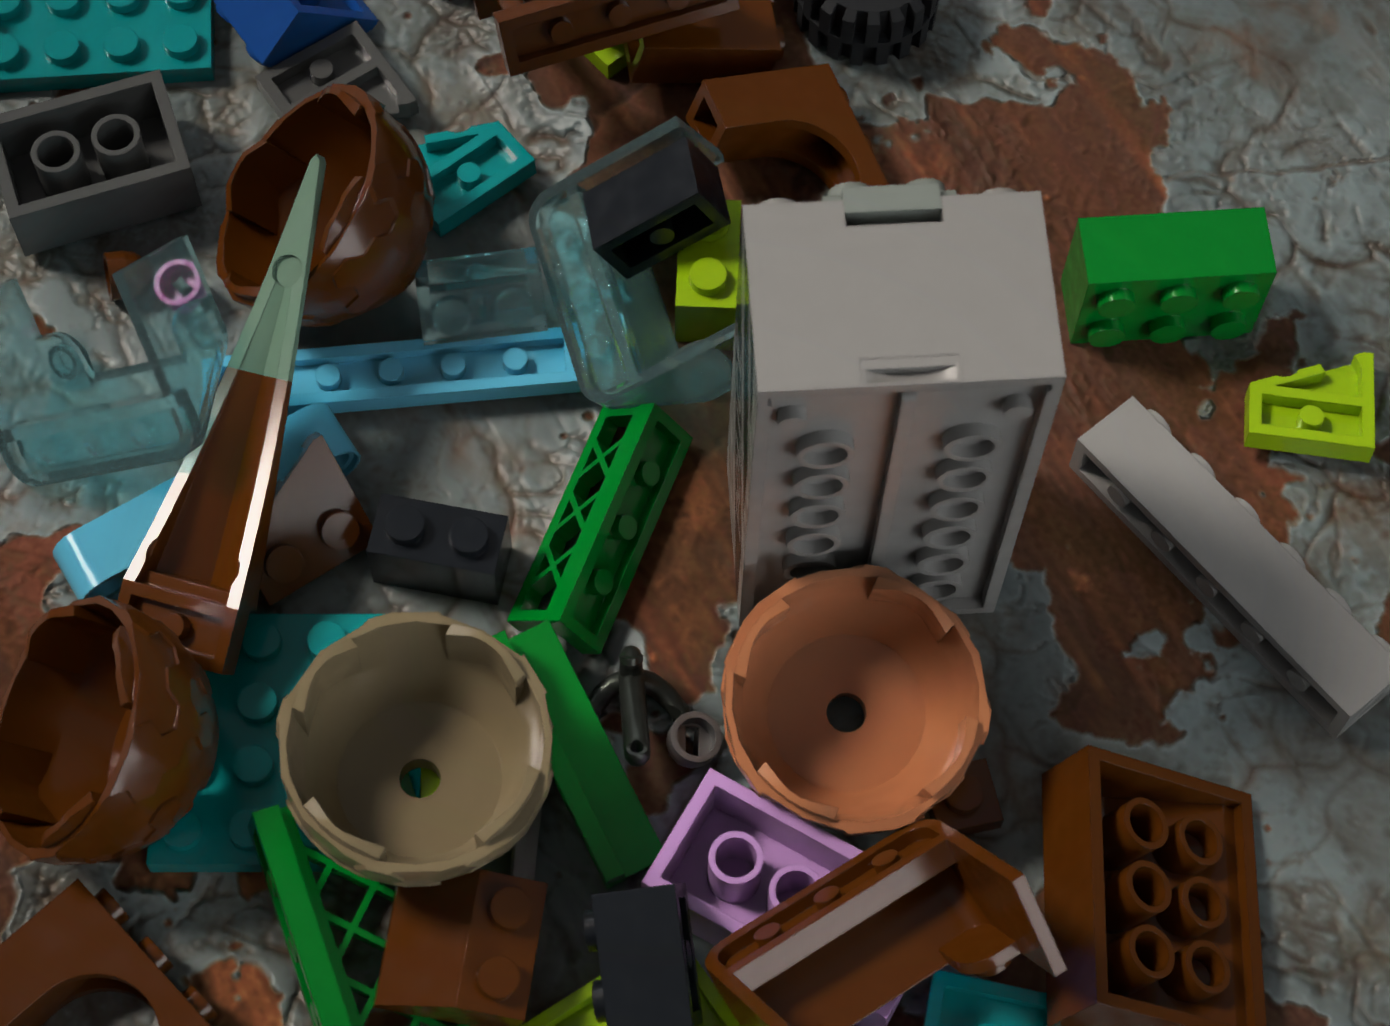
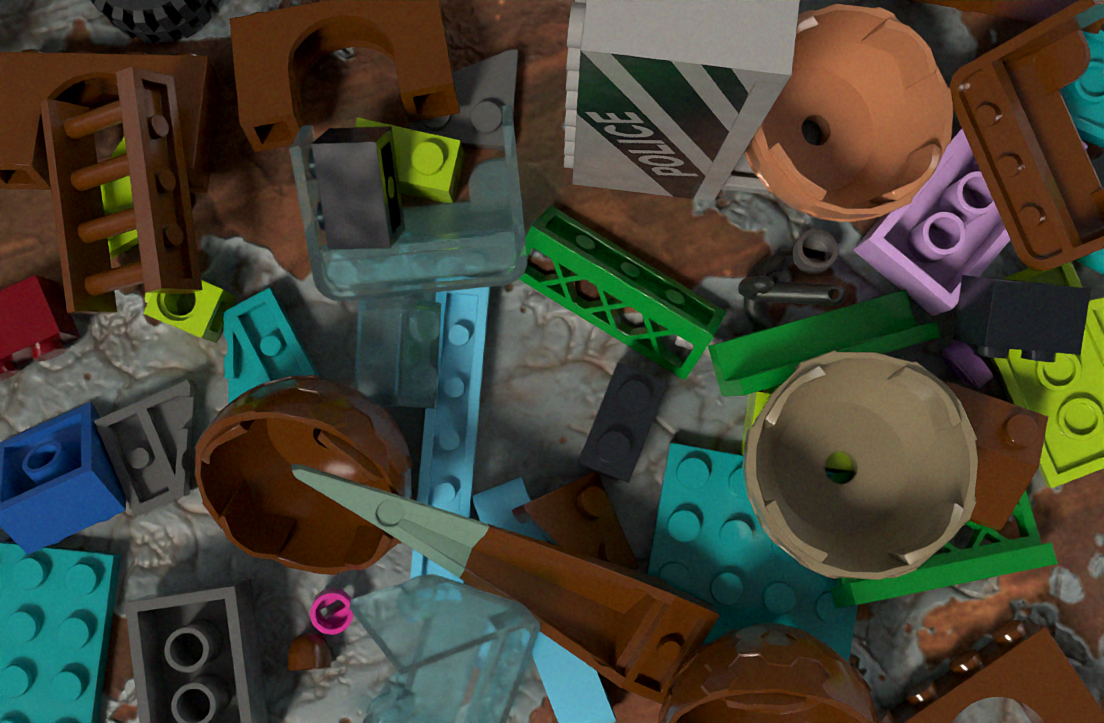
camera: 75 degrees left, 20 degrees up
none -> lime brick [143,280,237,343]
none -> medium lavender tile [941,340,993,390]

